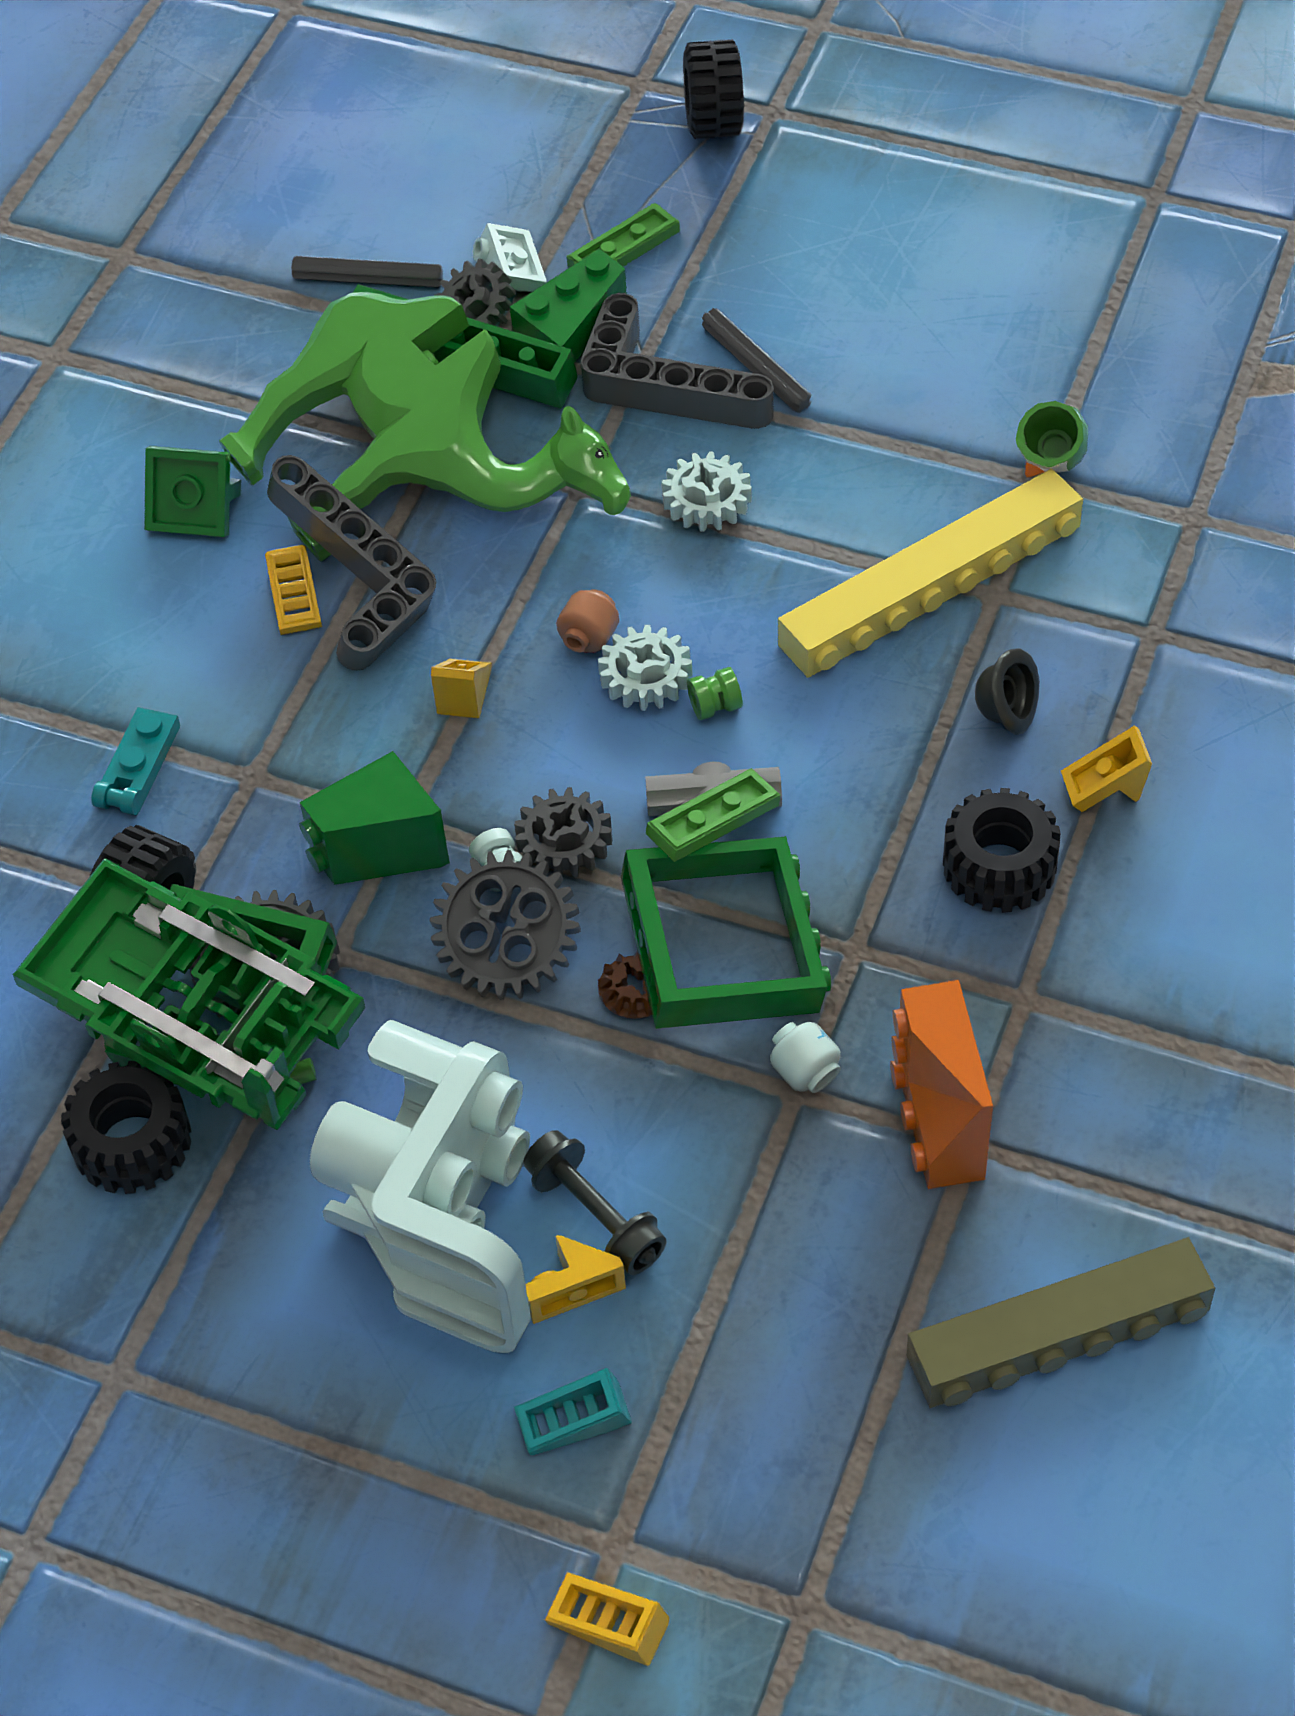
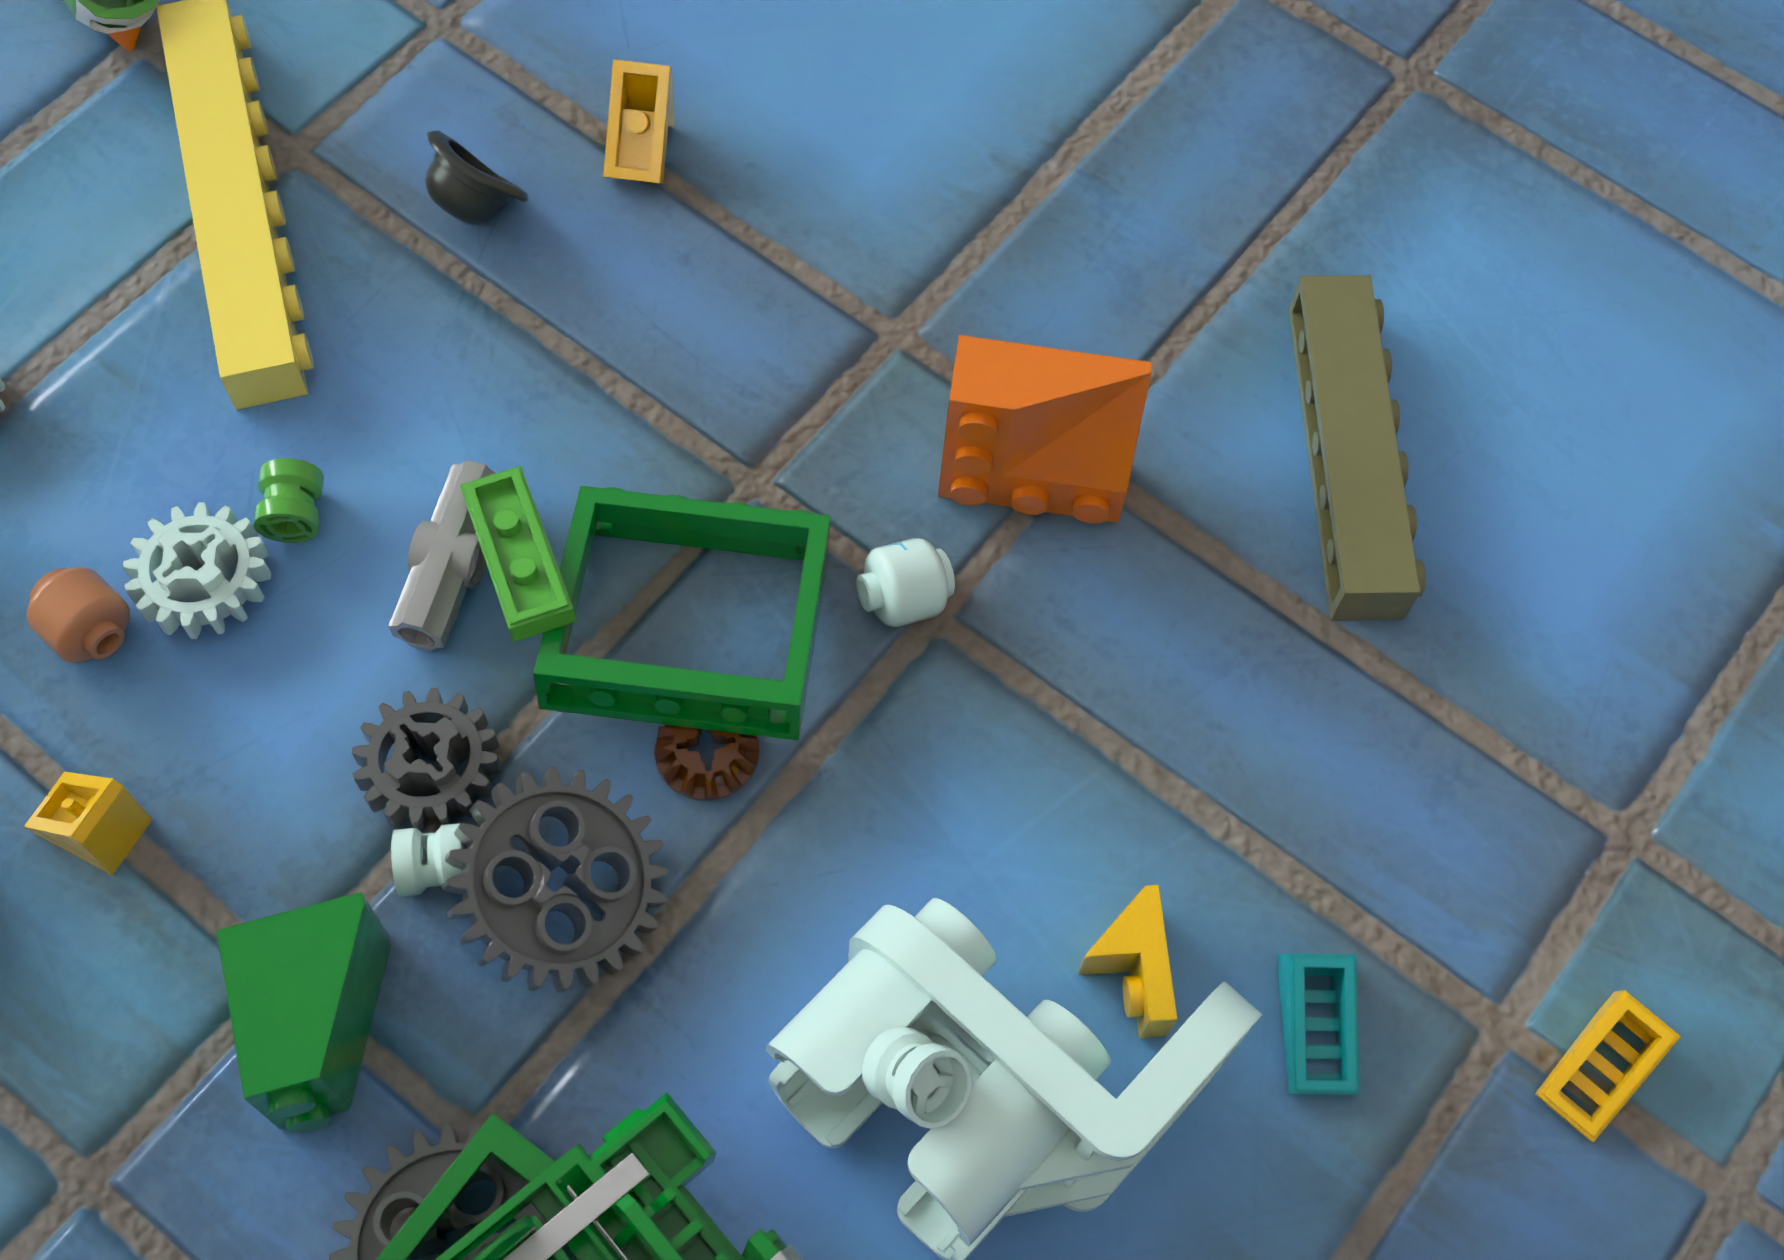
camera: 80 degrees left, 10 degrees up
pearl dark grey piece [523,1130,667,1275] -> none
black tyre [943,788,1061,913] -> none
none -> light aqua wheel [862,1026,972,1129]

